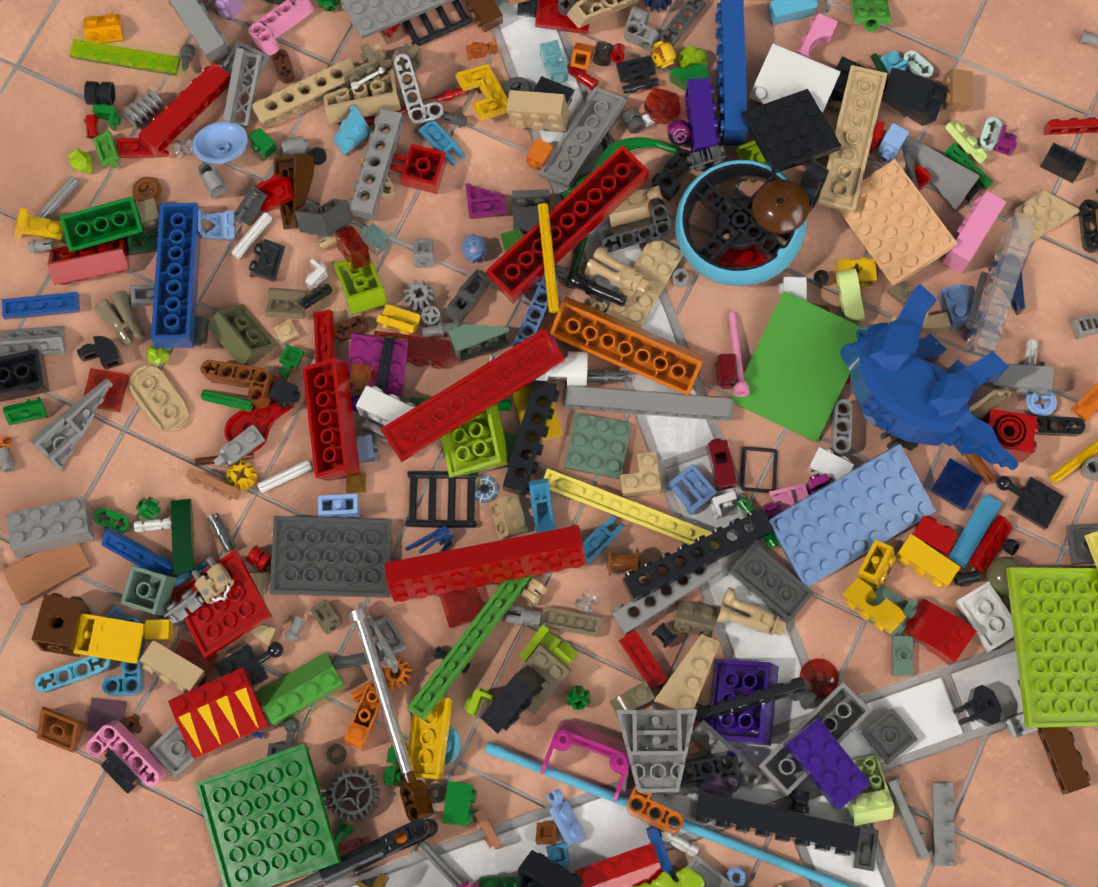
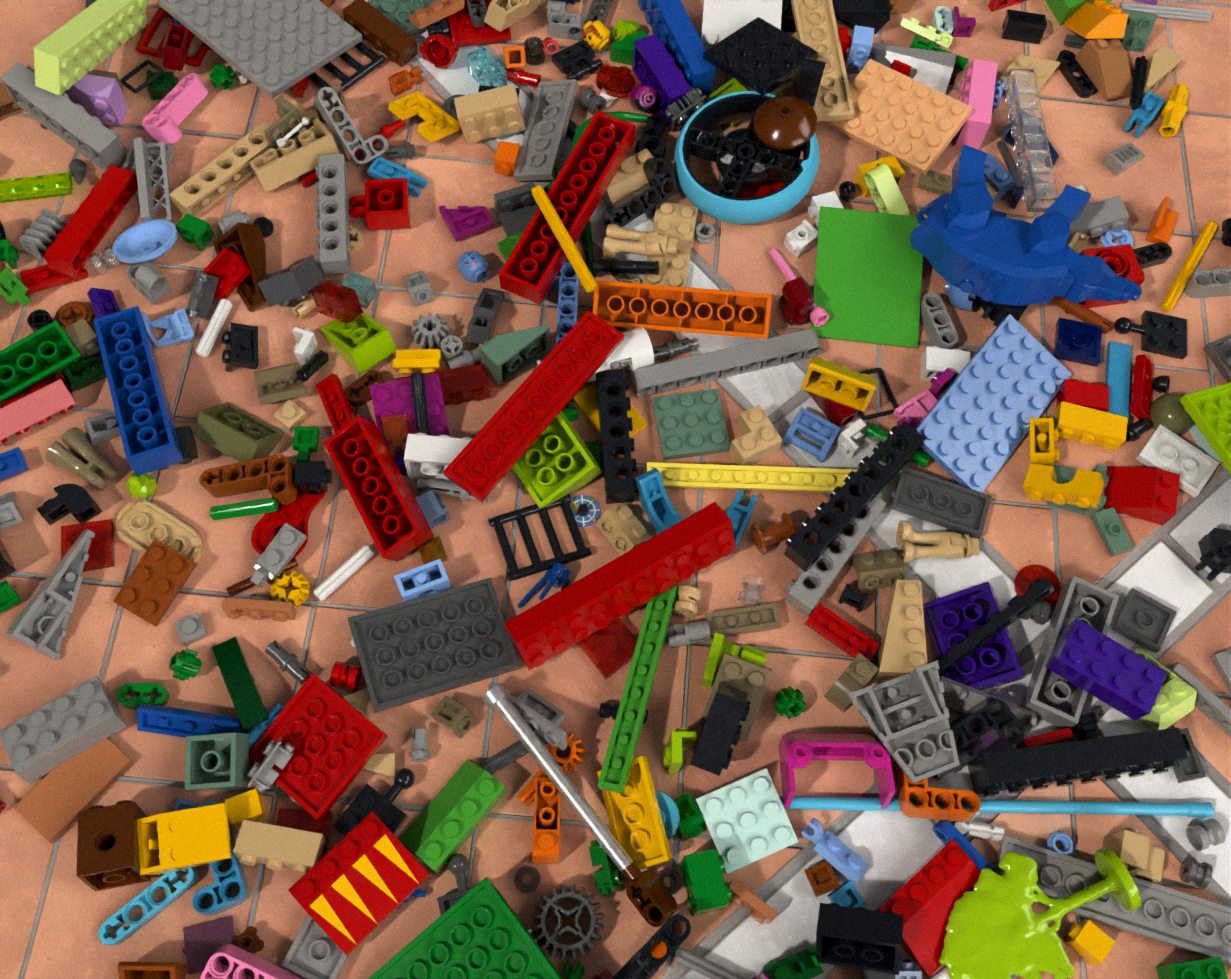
camera: 25 degrees left, 10 degrees down
white axle [134,518,171,532] -> none
tan piece [192,557,234,604] -> none
copper beam [272,49,295,84] -> none
medium azure wing [333,104,371,155] -> none
none -> black wheel [27,309,54,332]
none -> dark purple plate [87,288,120,318]
none -> dark orange plate [113,539,198,627]
none -> light grey plate [174,612,209,647]
none -> red hair [419,34,459,69]
none -> green bracket [674,792,706,841]
none -> light aqua plate [695,768,798,874]
none -> white brick [784,219,818,258]
none -> yellow slope [801,356,878,412]
none -> light blue gear [992,79,1003,112]
none -> red plate [1016,728,1074,748]

